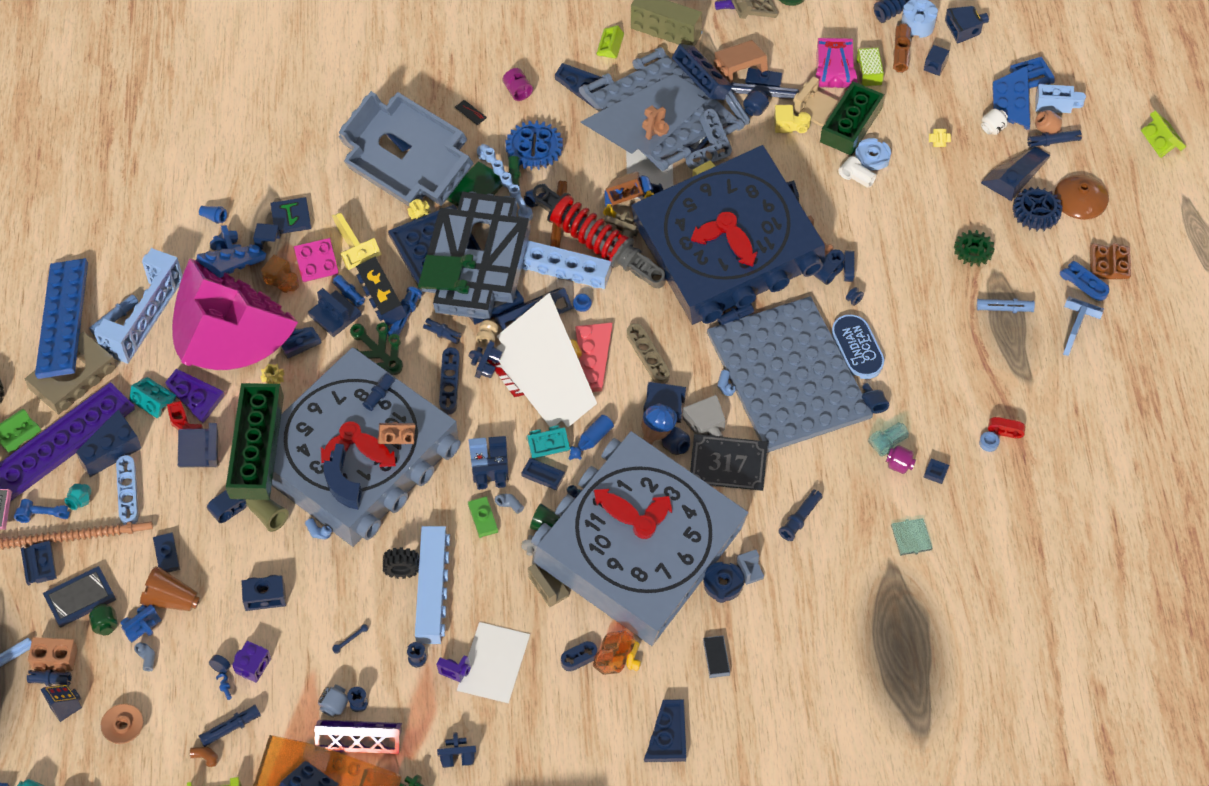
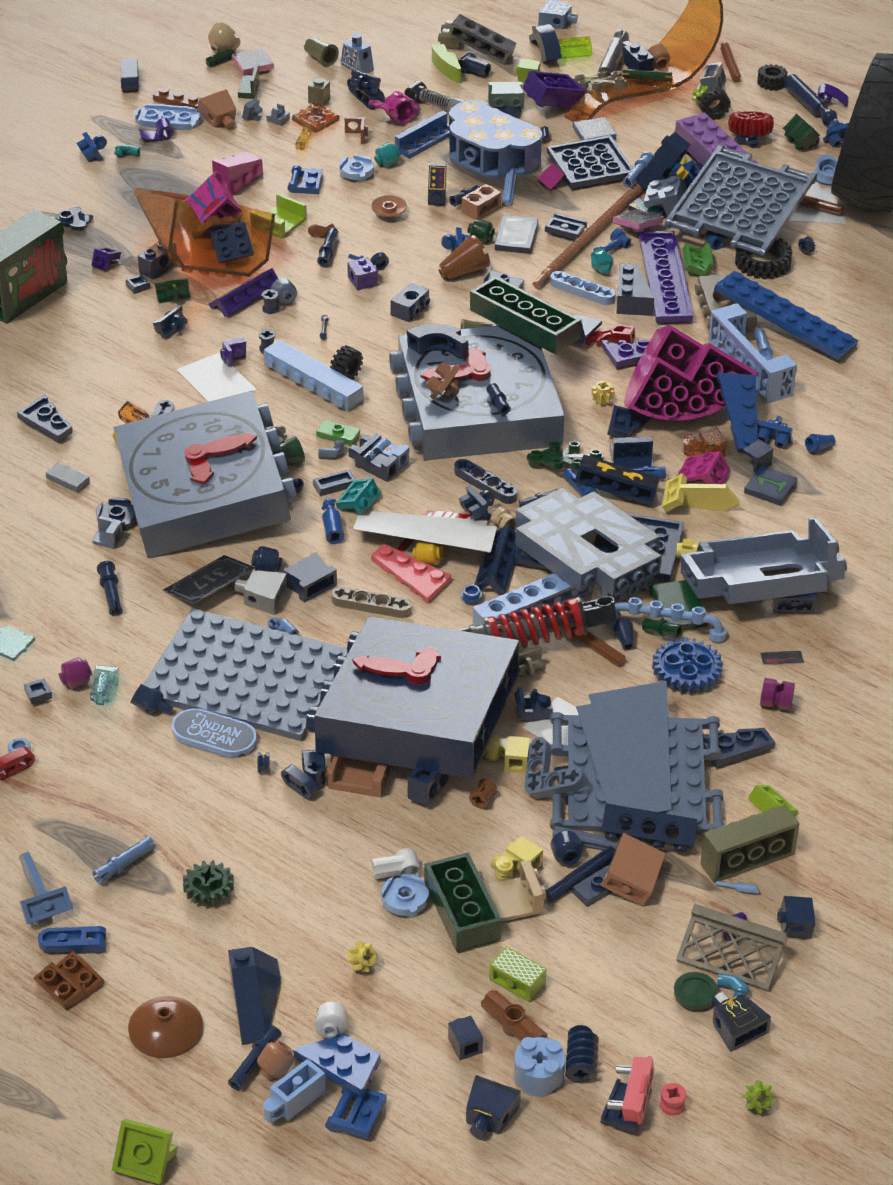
camera: 130 degrees right, 15 degrees down
teal bracket [129,377,176,418] -> none
sand blue arm [134,642,155,672] -> none
dark green flag [418,254,476,294] -> none
dark orange torso [603,171,654,218] -> none
blue piece [641,403,677,445] -> none
nougat hips [642,105,669,140] -> none
dark pink piece [815,38,857,88] -> none
dark blue gear [1012,187,1063,232] -> none

